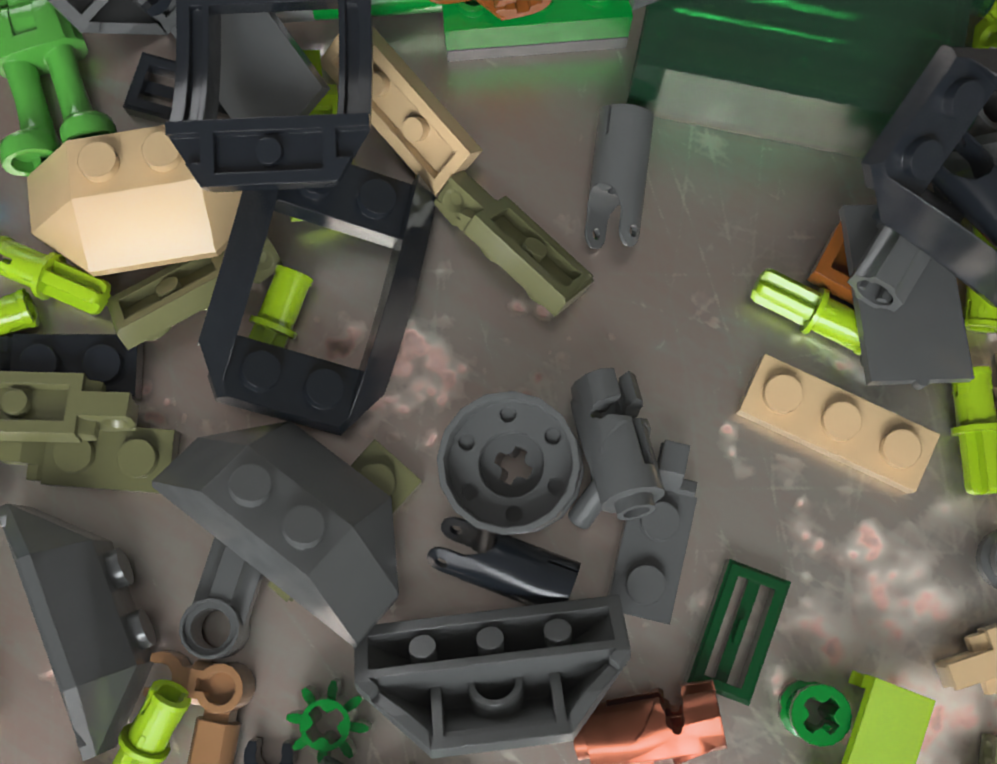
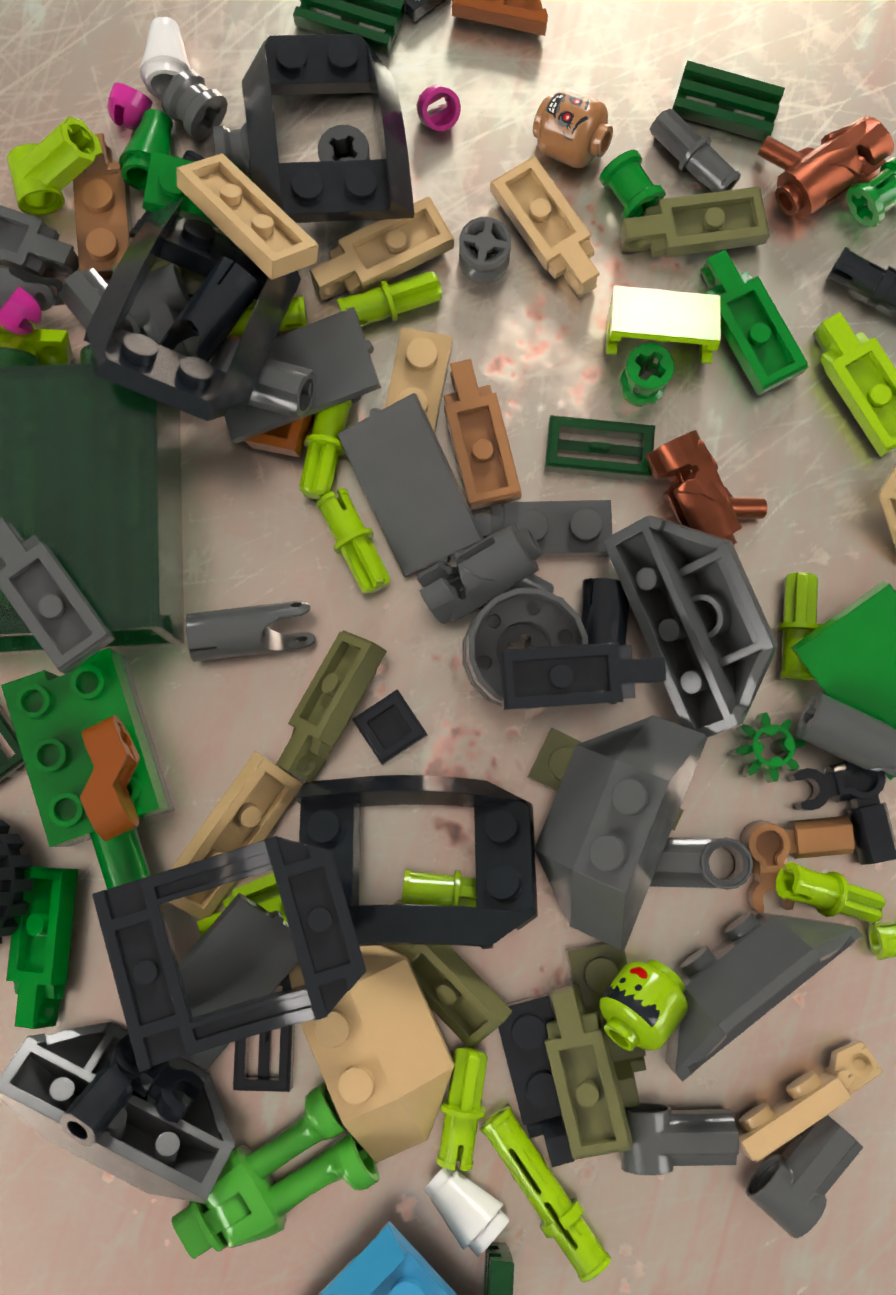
camera: 105 degrees left, 0 degrees up
none -> lime axle [316,488,390,594]
none -> dark grey piece [338,393,484,577]
none -> black tile [352,689,428,766]
none -> medium nougat hinge [444,359,522,511]
none -> black hinge [499,642,666,710]
none -> lime head [599,960,688,1051]

